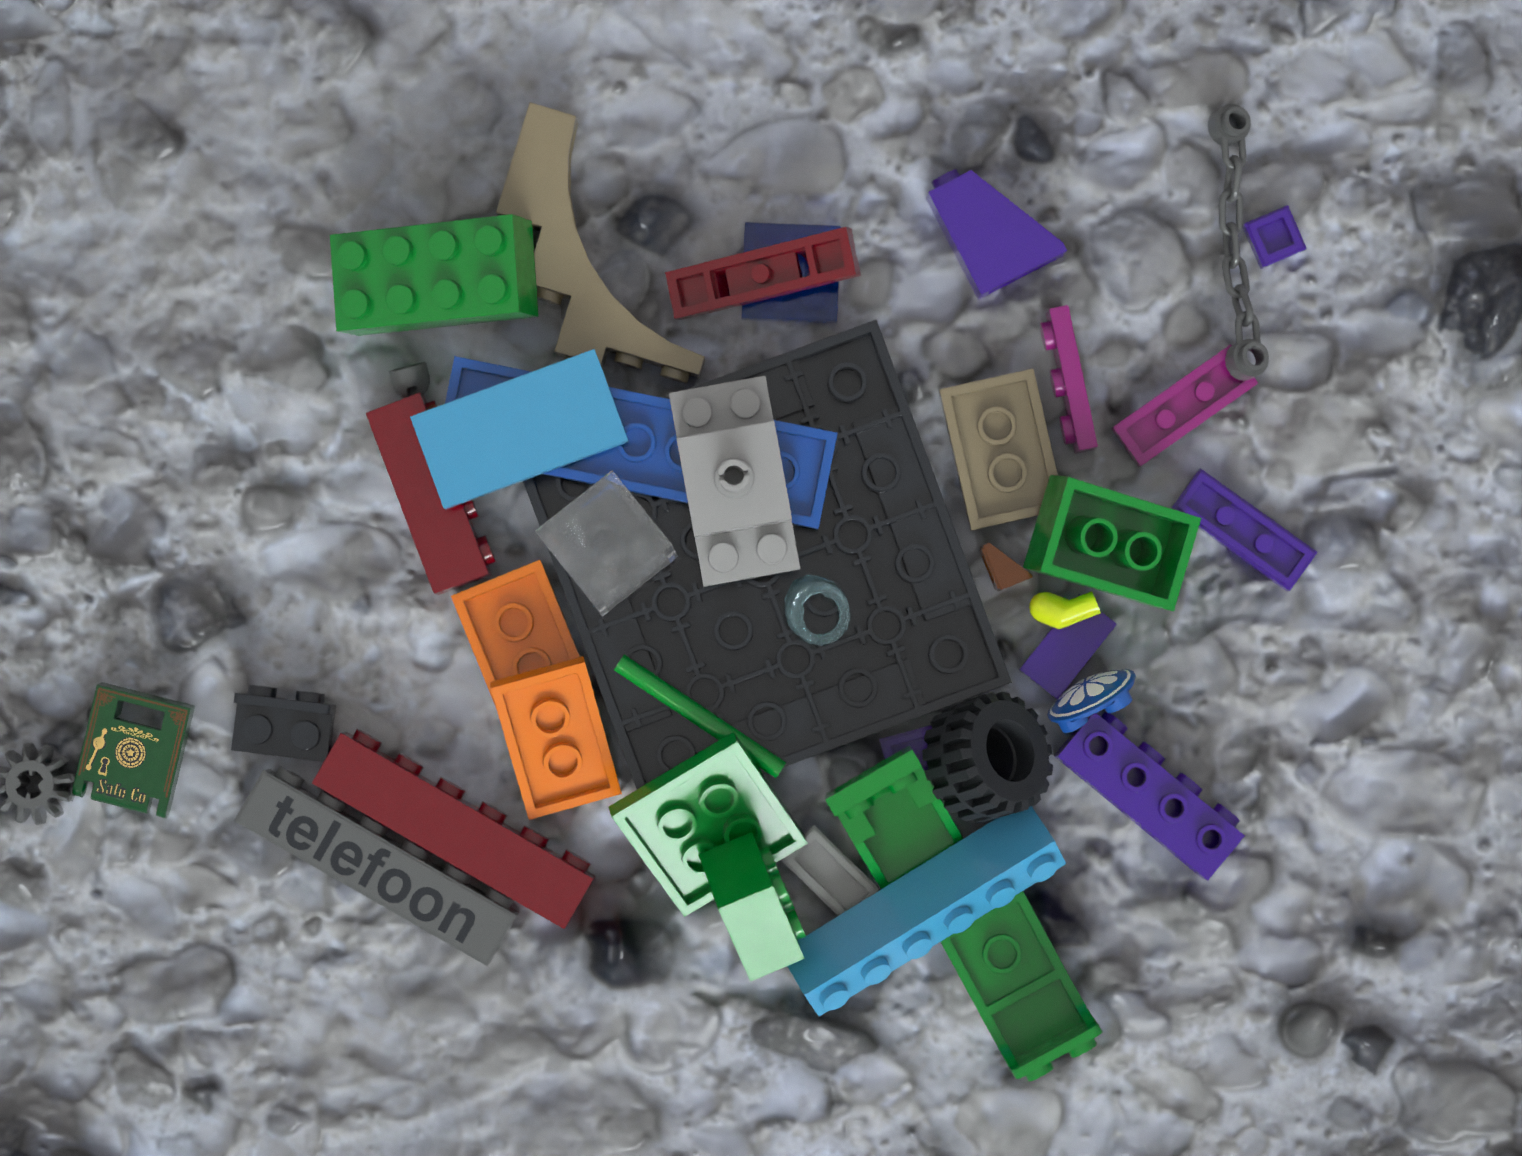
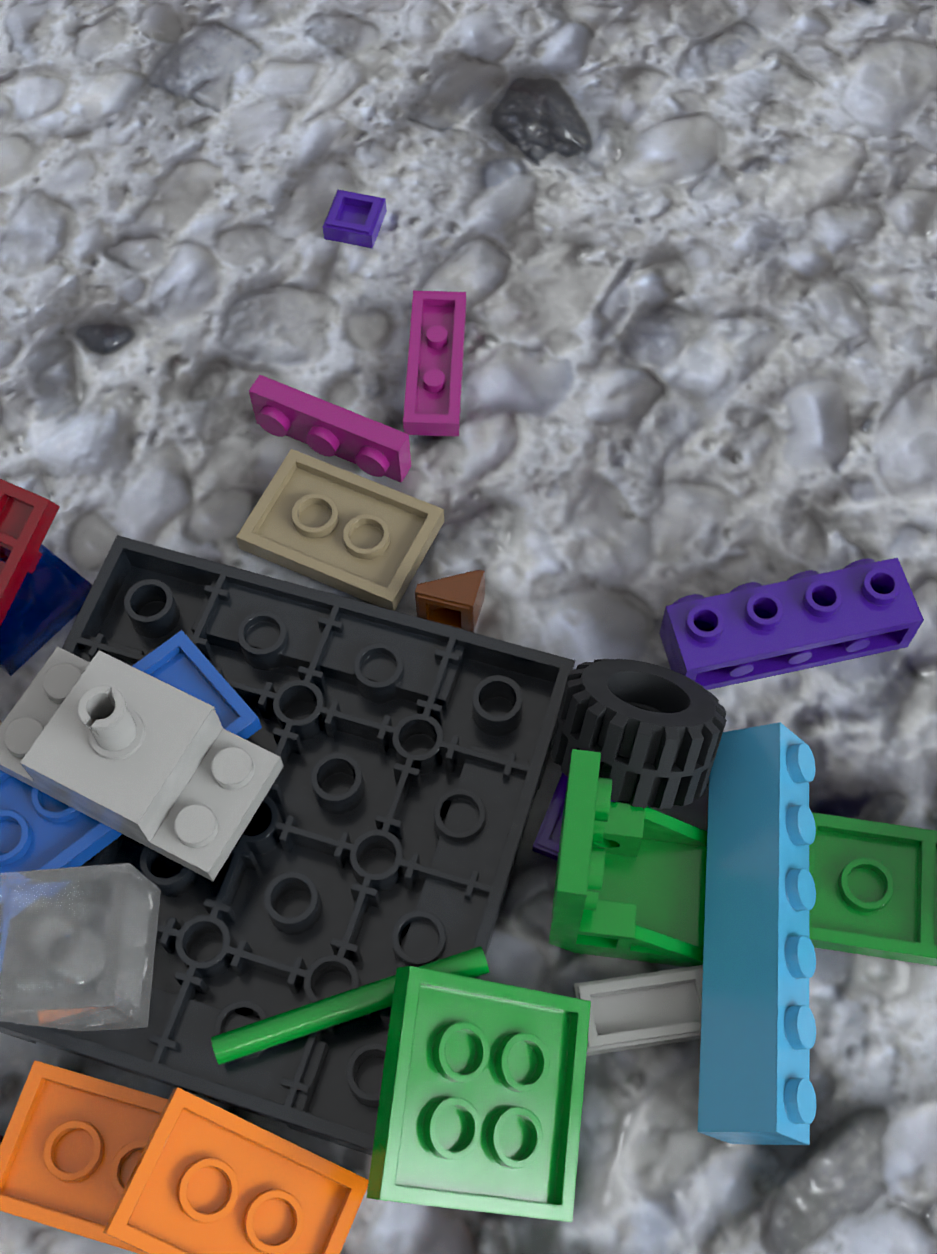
camera: 50 degrees left, 25 degrees down
brick [698,832,806,982] -> none
clear light blue piece [785,575,851,646] -> none
dark purple slope [926,169,1067,300] -> none
dark purple tile [1018,594,1117,699] -> none
green brick [1023,475,1201,612] -> none
neon yellow arm [1029,591,1101,629] -> none
blue dish [1047,669,1136,733] -> none
dark purple tile [1171,468,1318,592] -> none
dark grey piece [1208,104,1269,381] -> none

